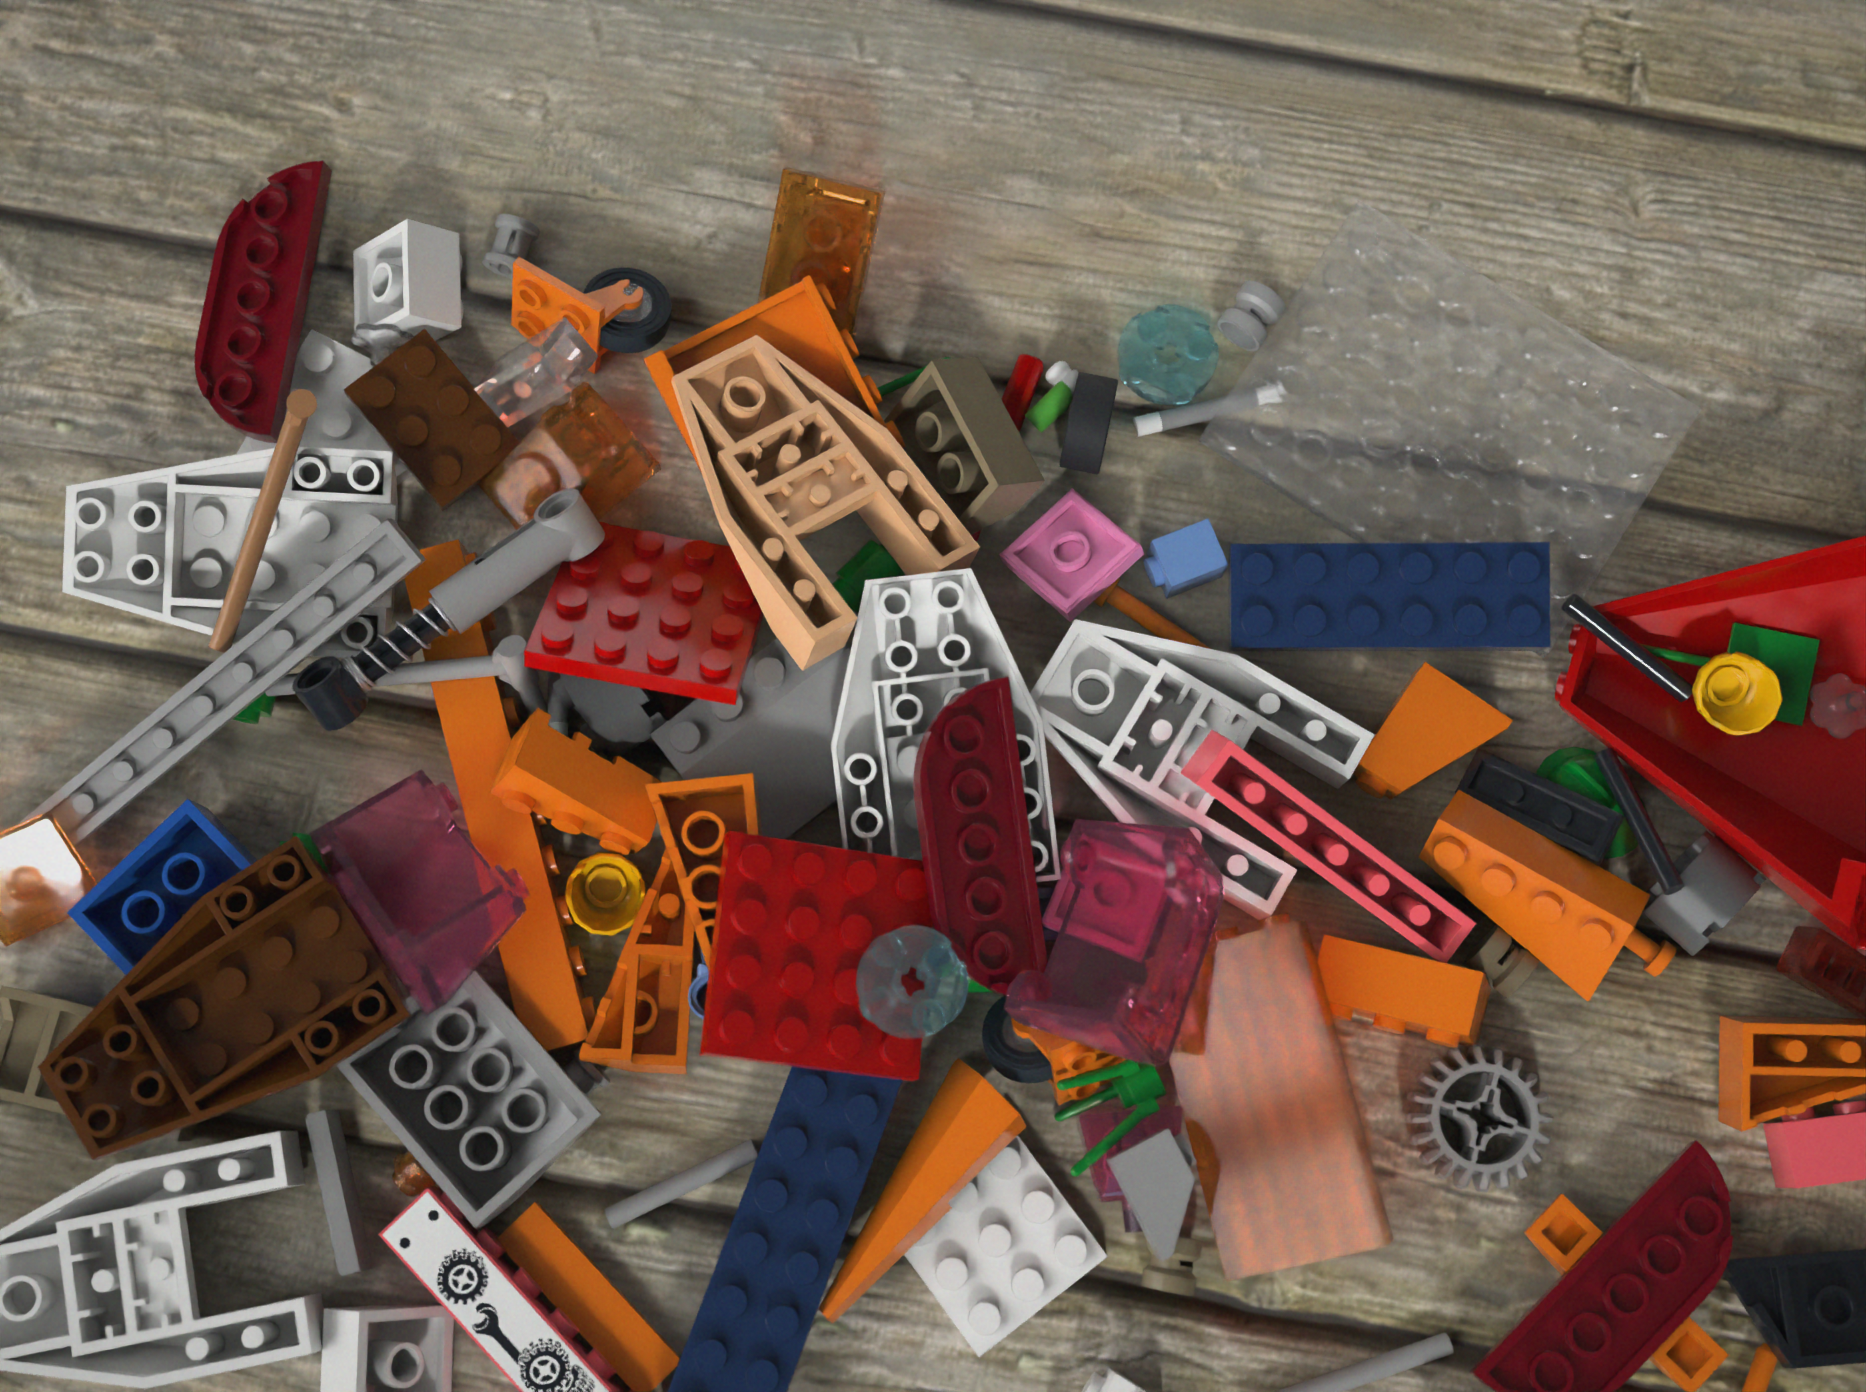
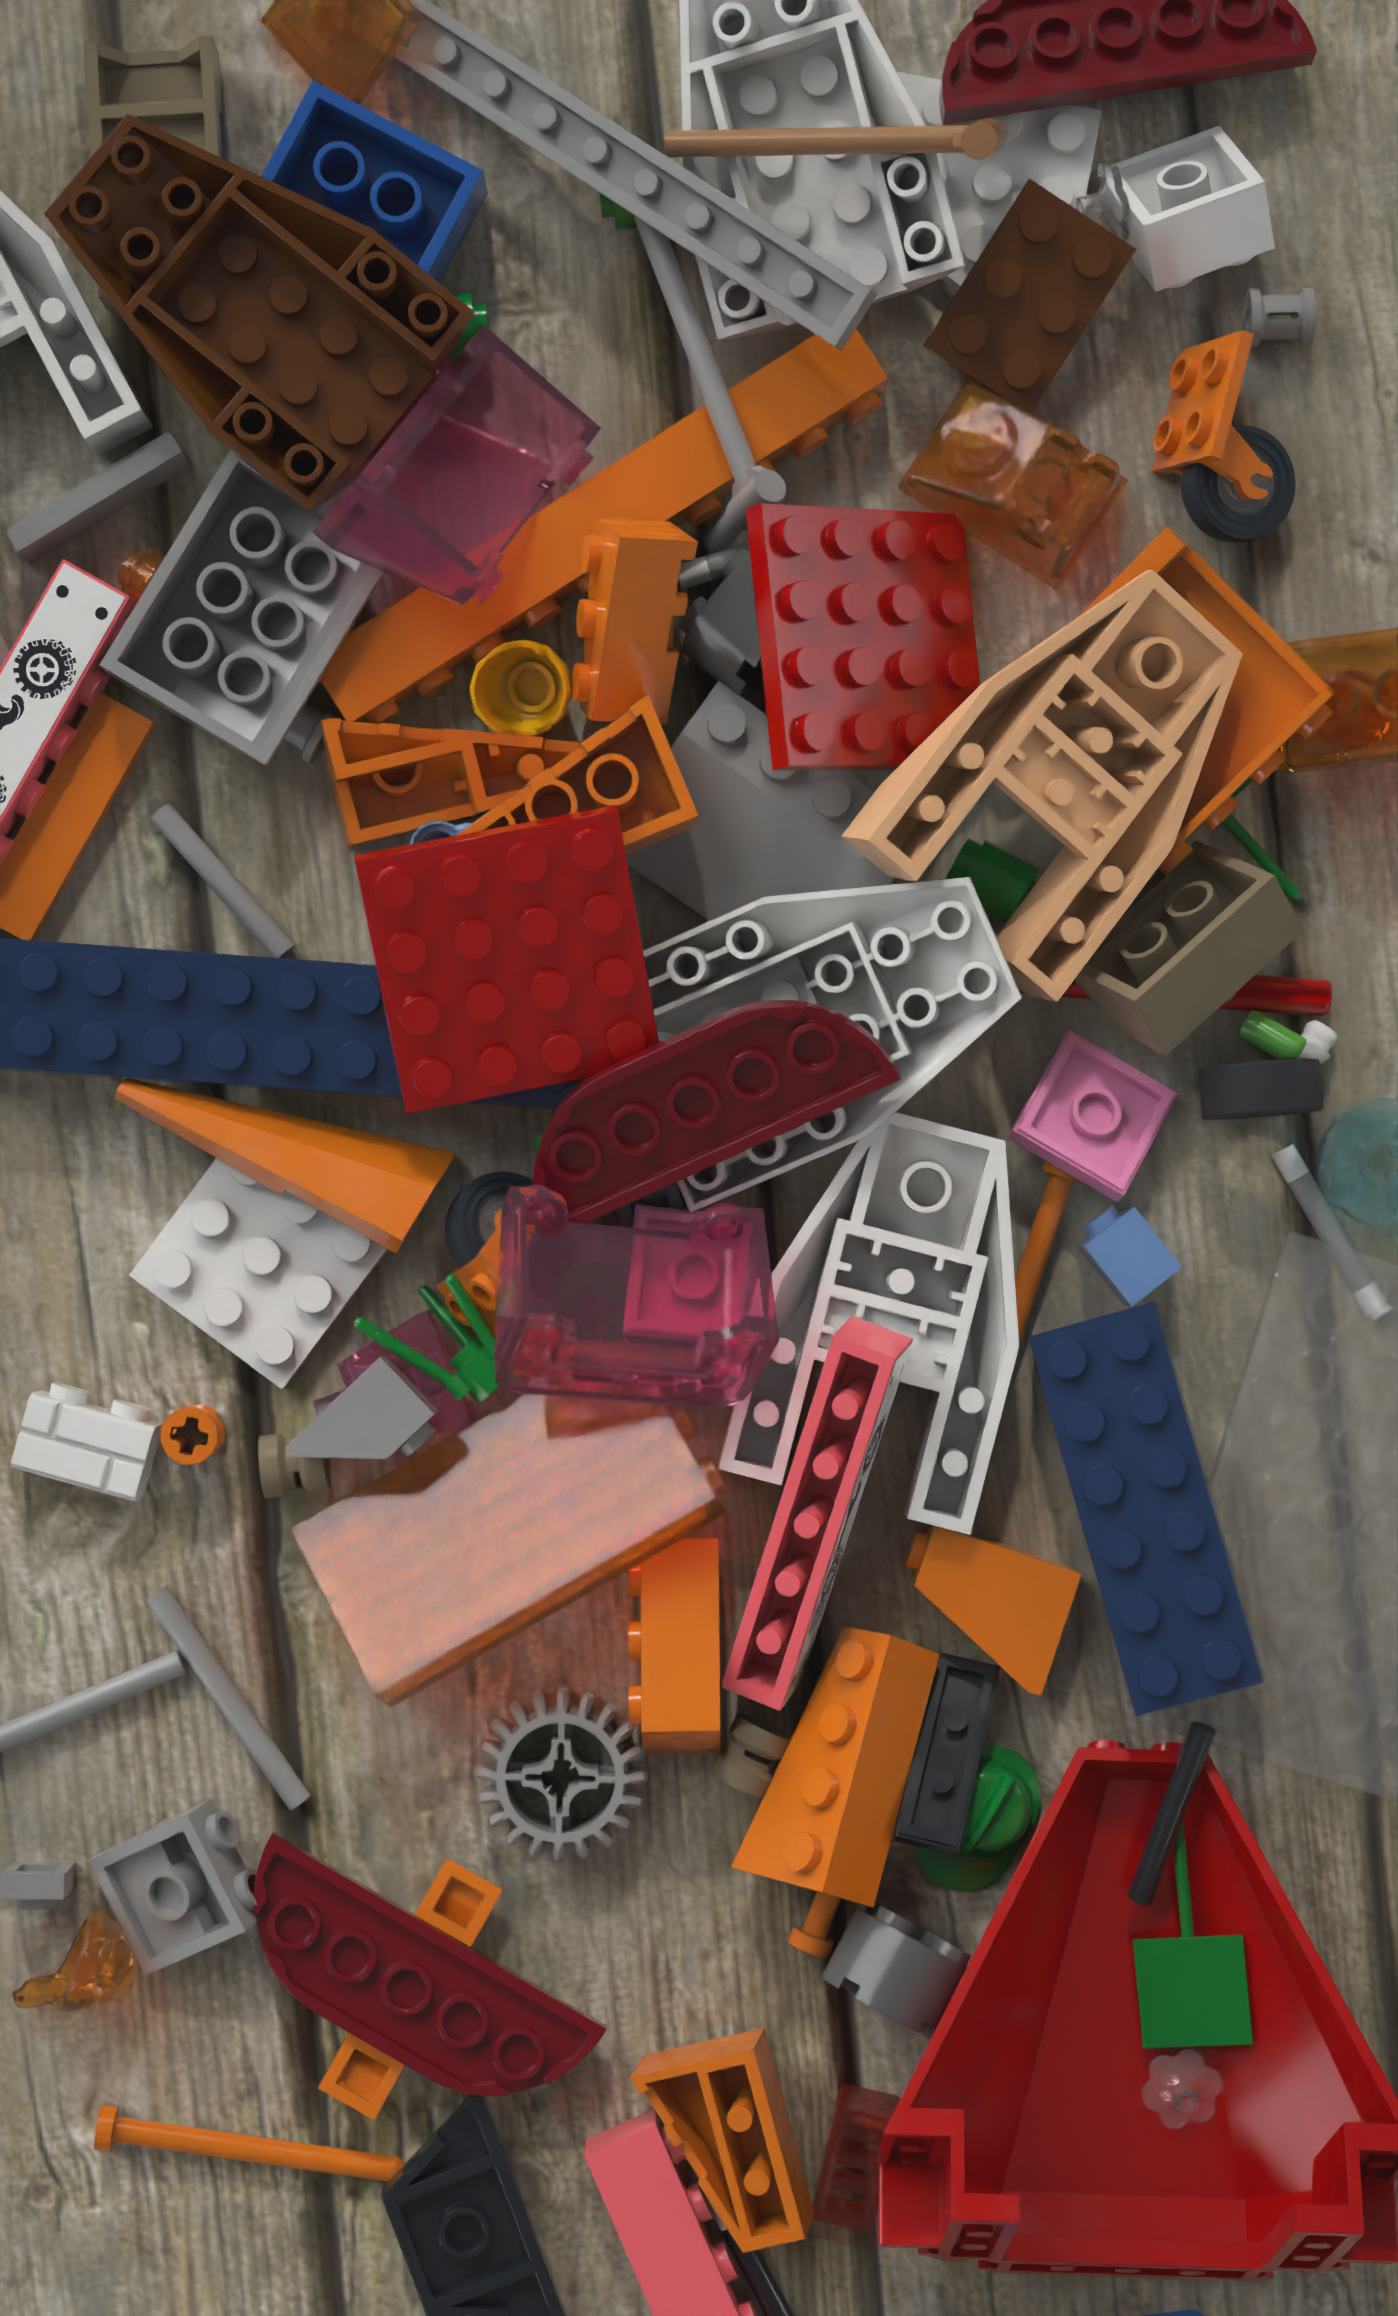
camera: 75 degrees right, 10 degrees up
piece [292,488,605,731] -> none
clear brick [474,317,599,427] -> none
clear light blue plate [856,925,968,1039] -> none
black bar [1594,748,1685,895] -> none
yellow hair [1692,651,1783,736] -> none
none -> orange bush [160,1405,226,1465]

